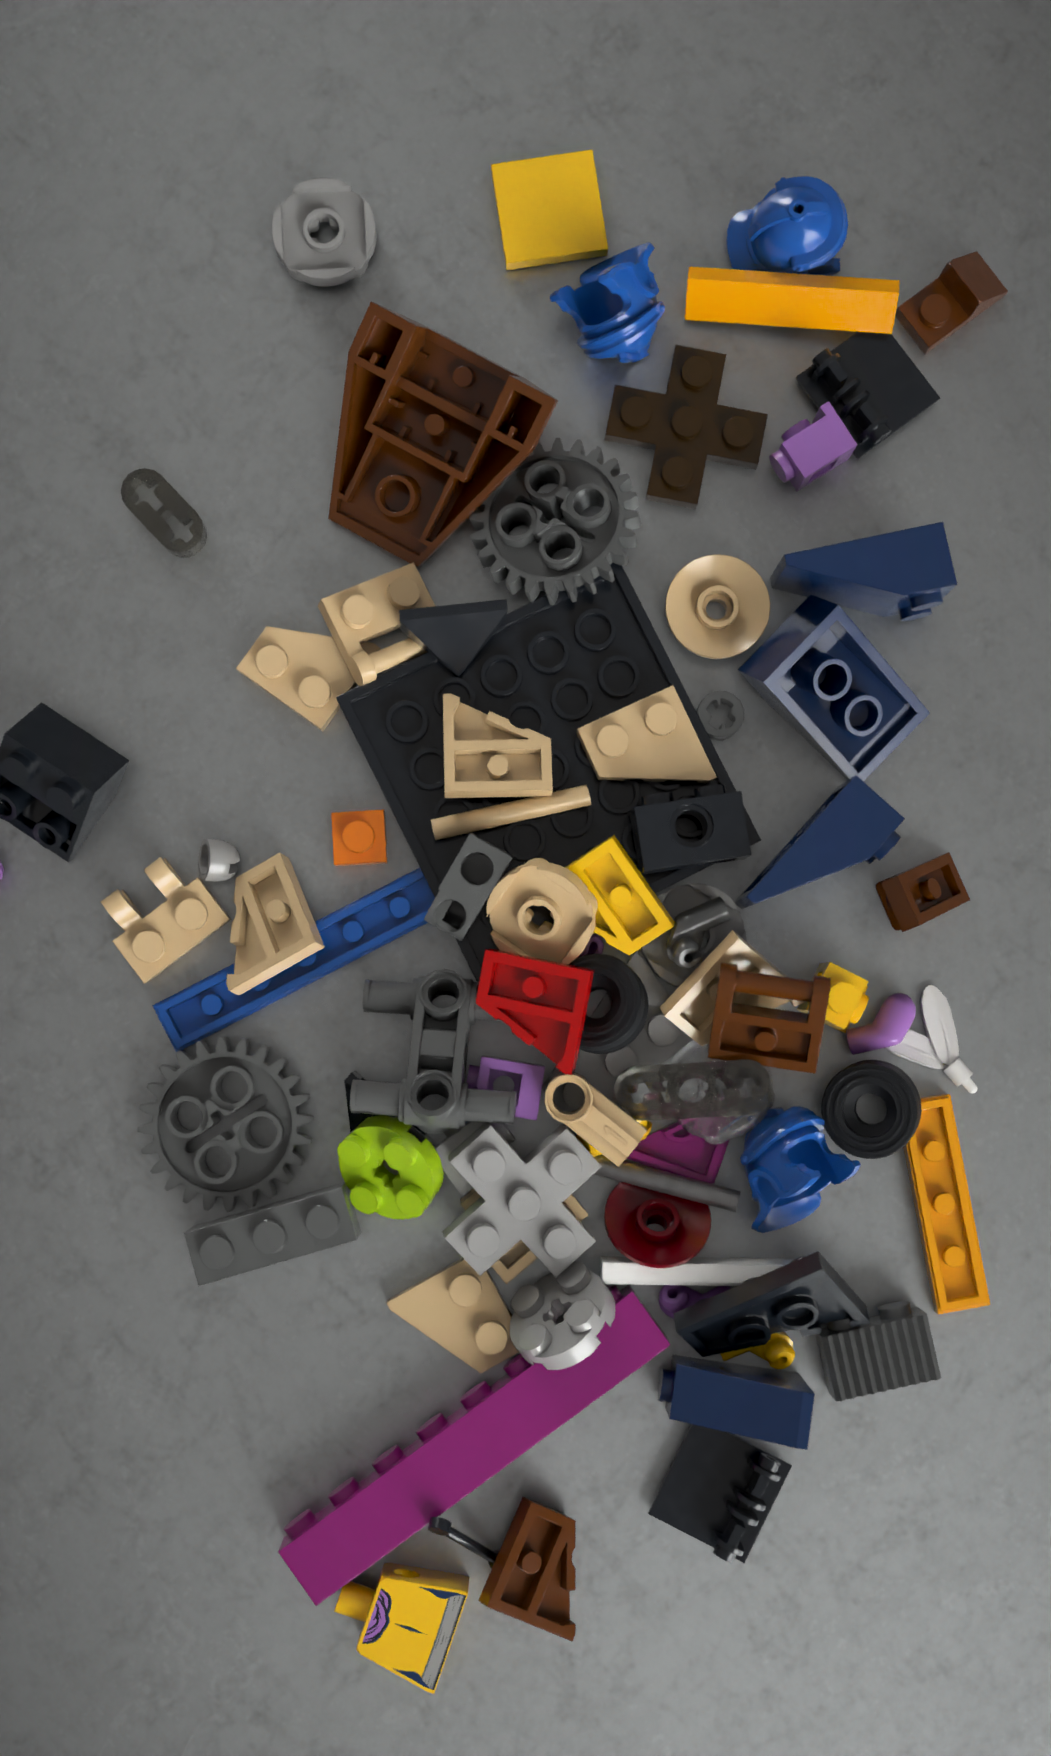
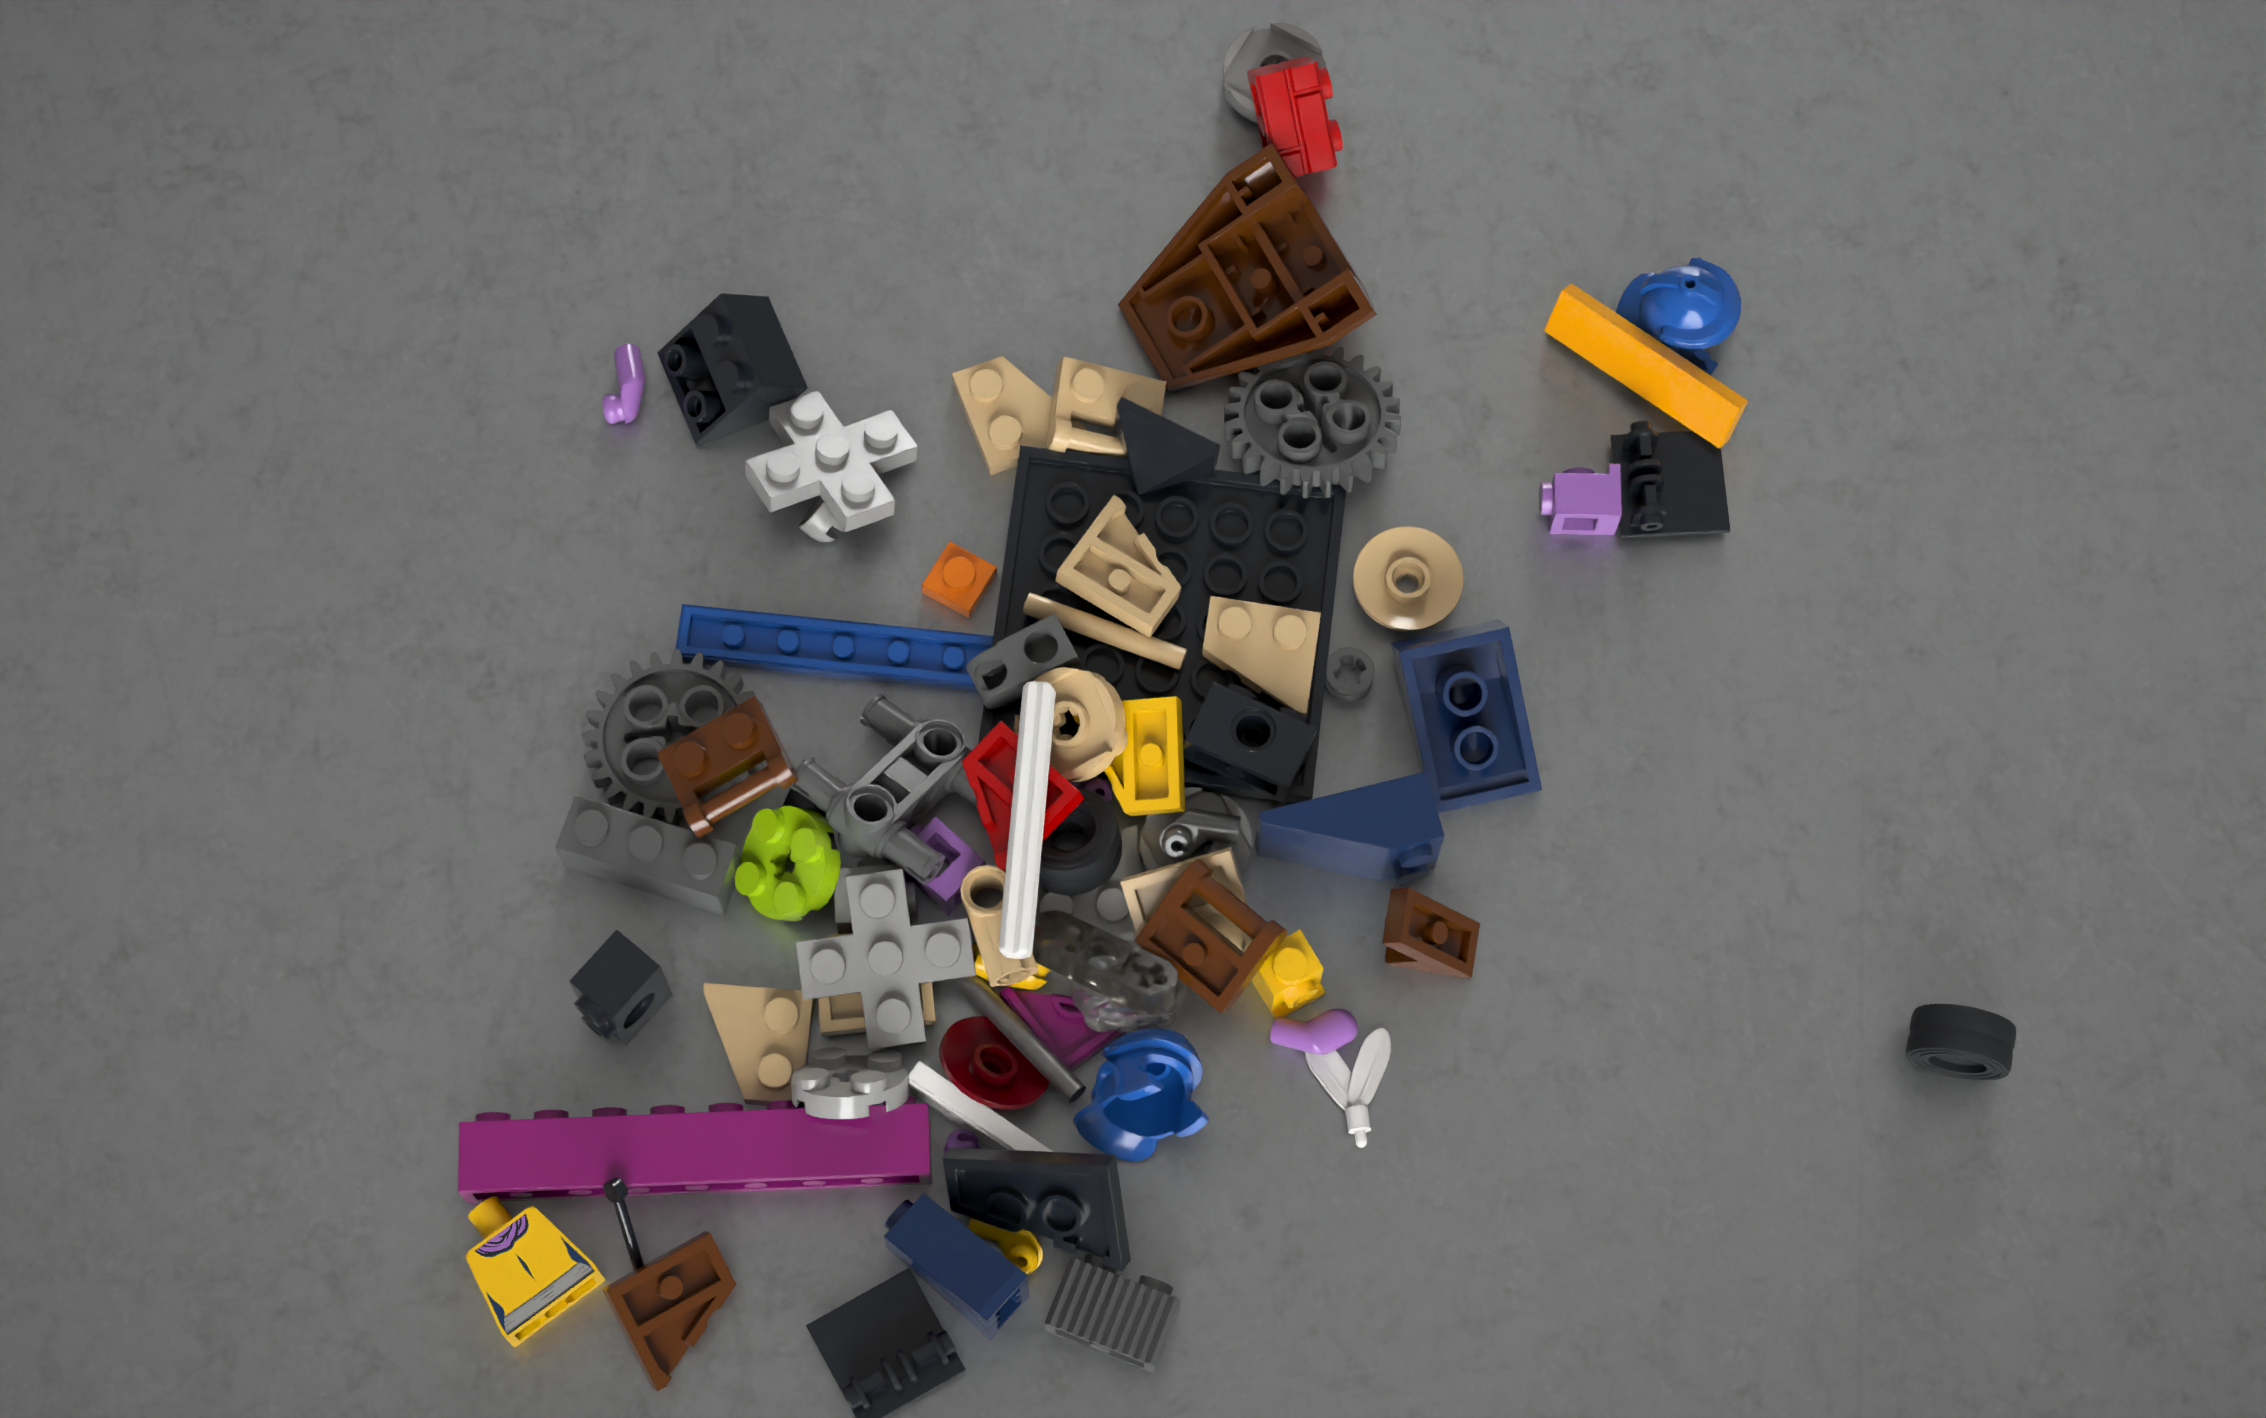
camera: 40 degrees right, 15 degrees down
tan plate [101,857,232,983] -> none
clear smoke beam [121,468,207,558] -> none
tan wing [226,852,325,996] -> none
yellow tile [491,149,608,270] -> none
blue helmet [550,242,665,363] -> none
dark brown plate [604,345,768,510] -> none
dark blue slope [770,522,957,621] -> none
black tyre [821,1060,921,1159] -> none
reddish brown slope [895,251,1008,354] -> none
light orange tile [903,1093,991,1315] -> none
none -> black brick [569,930,673,1046]
none -> reddish brown plate [657,696,799,838]
none -> plate [745,391,918,532]
none -> white axle [998,681,1056,959]
none -> red brick [1247,57,1343,177]

